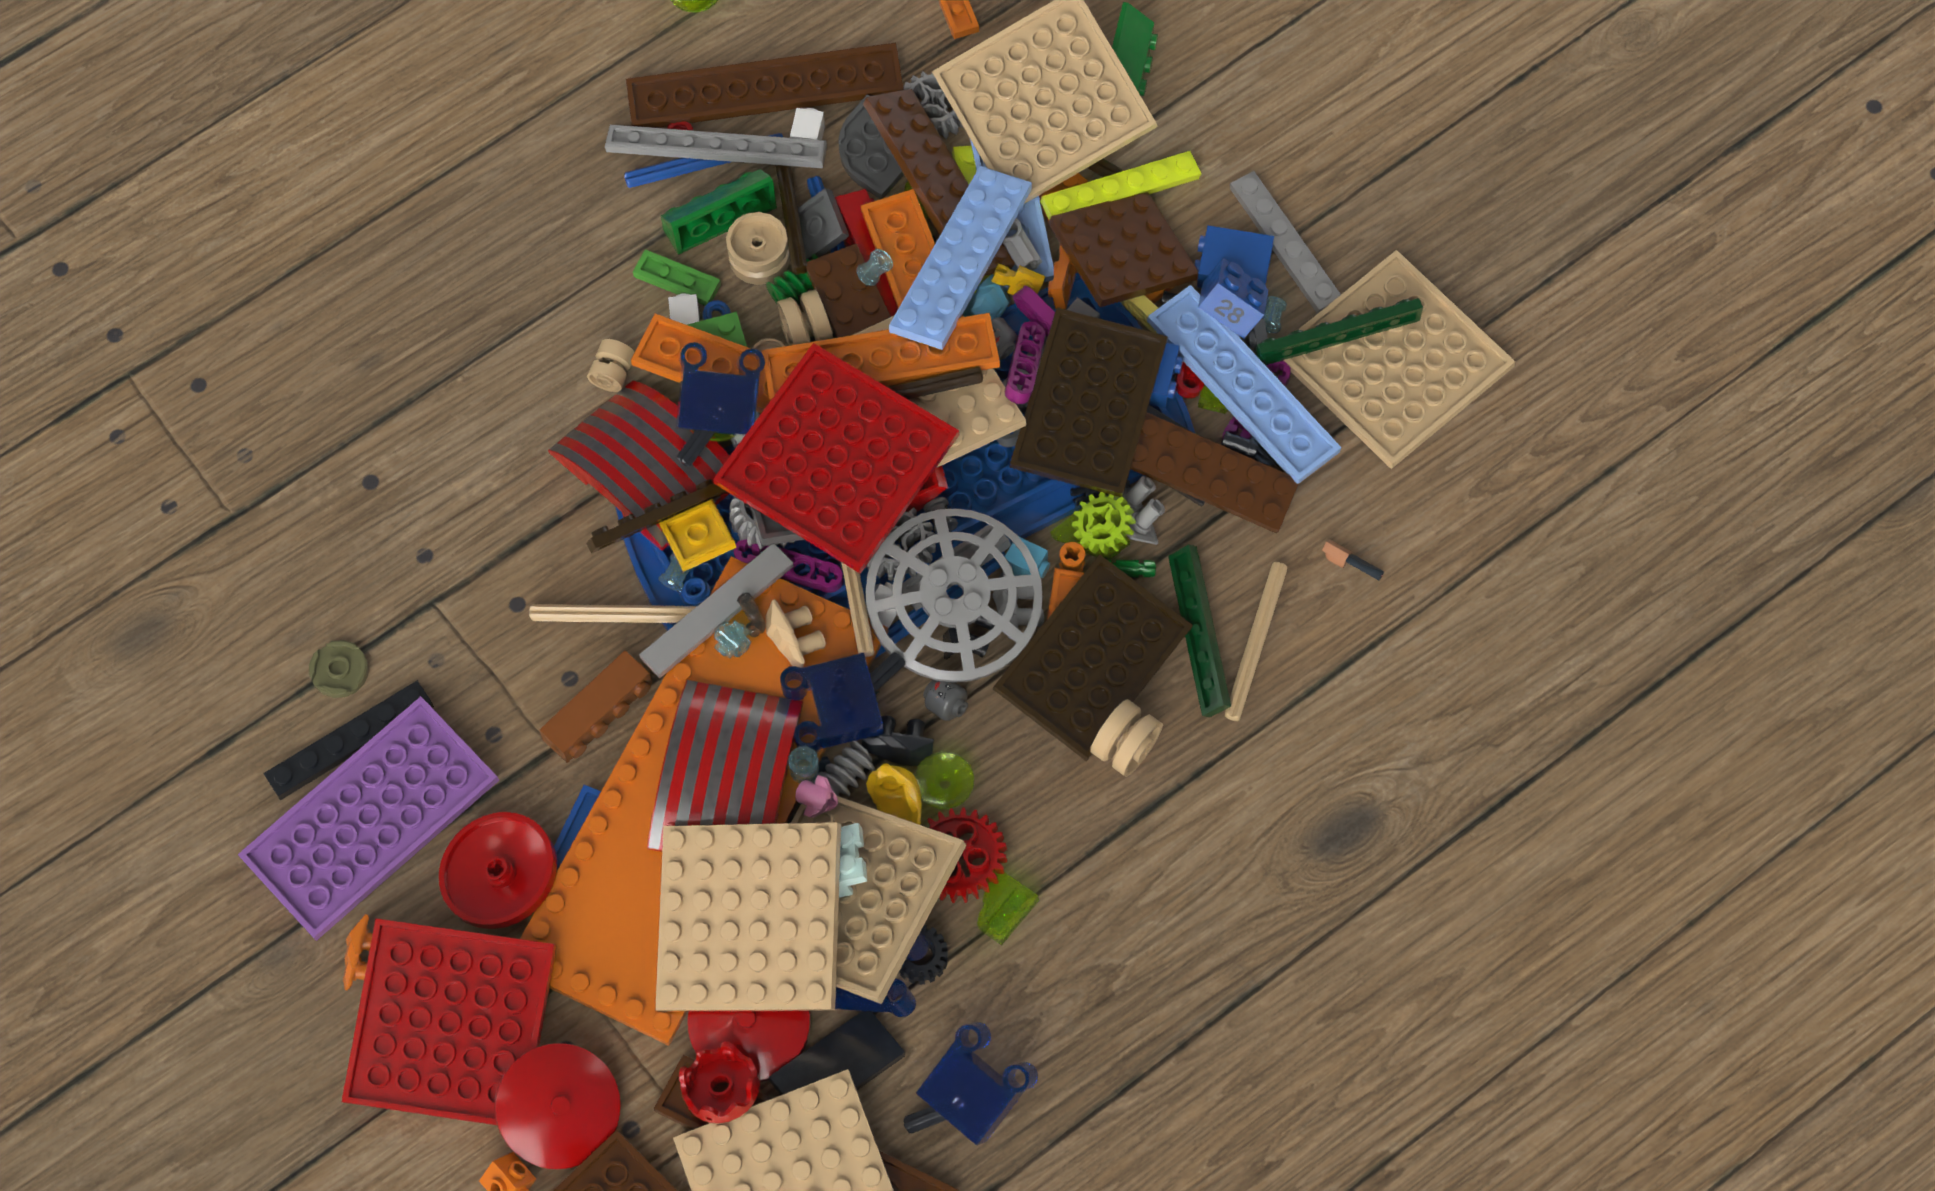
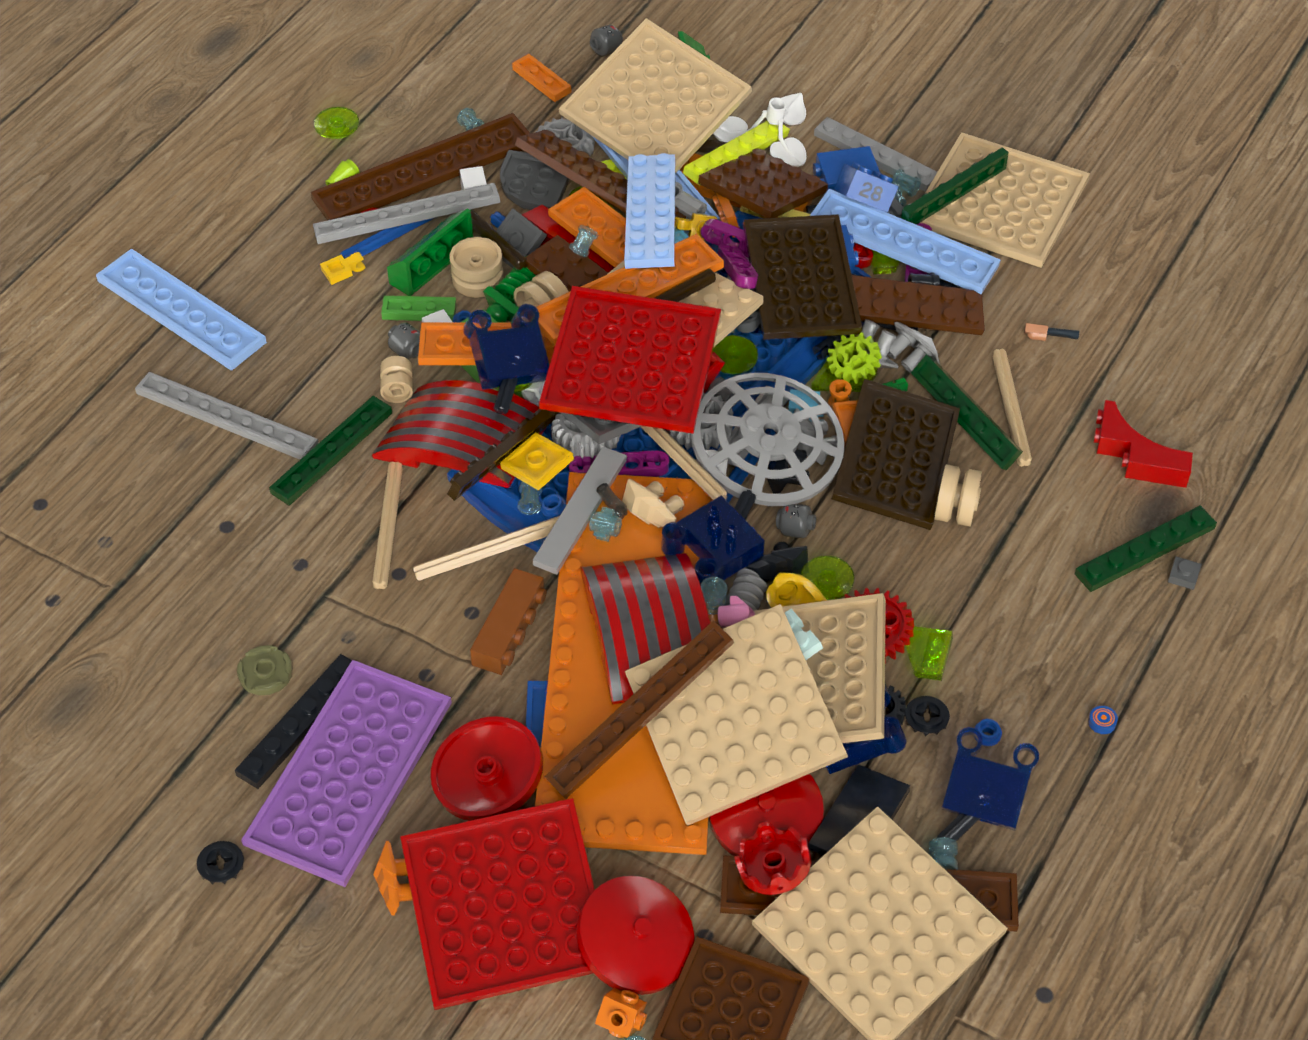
camera: 25 degrees left, 15 degrees down
none -> light blue plate [96,249,267,371]
none -> light grey tile [135,372,319,459]
none -> black gear [197,841,244,885]
none -> dark green plate [269,396,393,506]
none -> yellow plate [320,252,366,285]
none -> lime cone [325,159,360,185]
none -> tan axle [372,461,403,589]
none -> dark grey head [388,323,420,359]
none -> clear light blue bush [457,108,485,131]
none -> green tile [483,286,524,323]
none -> reddish brown plate [545,620,734,799]
none -> white plant [713,93,806,167]
none -> clear neon green dish [713,335,758,374]
none -> light grey connector [887,322,940,373]
none -> clear light blue bush [892,169,921,197]
none -> black gear [905,696,950,737]
none -> clear light blue wheel [929,837,958,870]
none -> blue plate [973,719,1002,746]
none -> dark green plate [1075,505,1217,592]
none -> blue tile [1088,706,1118,734]
none -> red arch [1093,400,1193,488]
none -> dark grey plate [1168,557,1202,590]

